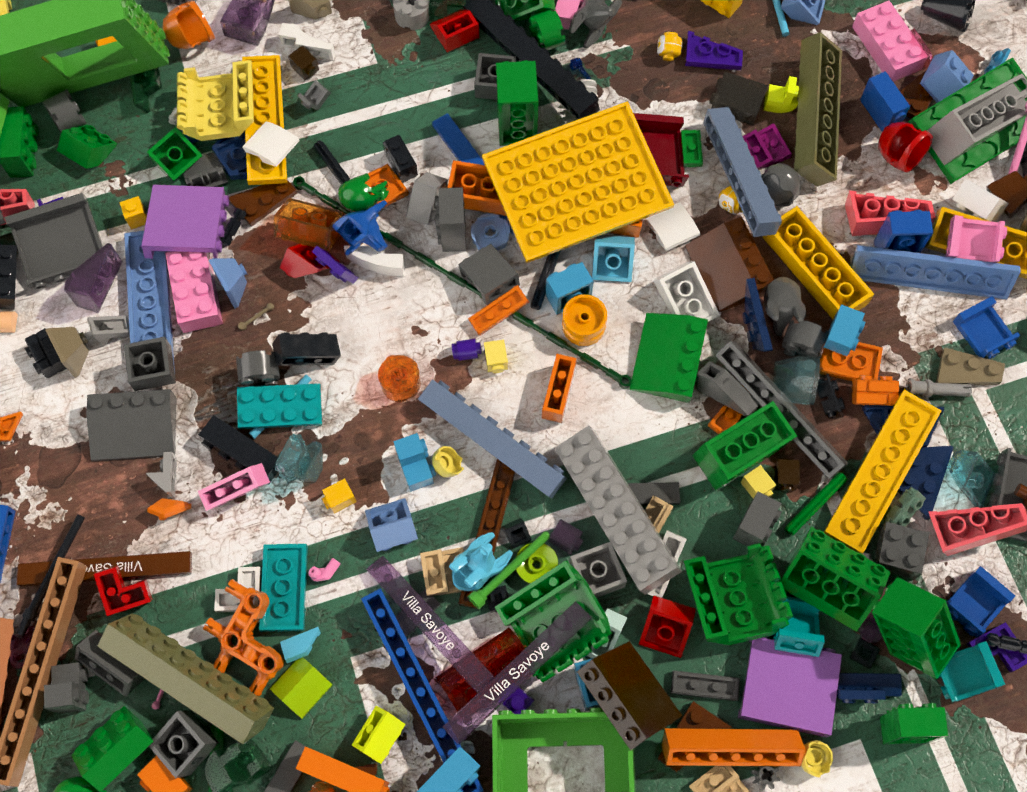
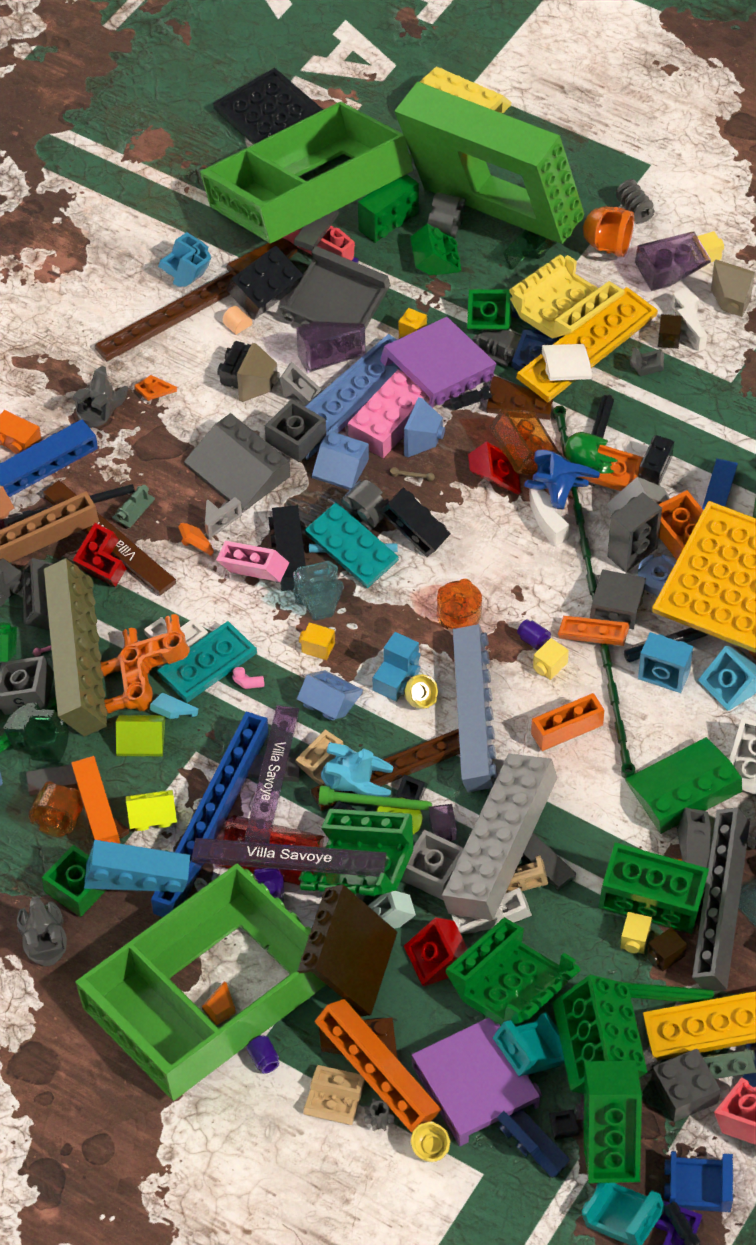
camera: 50 degrees right, 15 degrees down
dark purple plate [312,246,358,284] -> none
light orange wheel [562,295,607,346] -> none
dark grey tile [671,670,740,702] -> none
dark grey brick [732,491,782,547] -> none
green brick [880,703,948,744] -> none
none -> sand green hinge [112,485,155,528]
none -> medium blue slope [312,431,369,490]

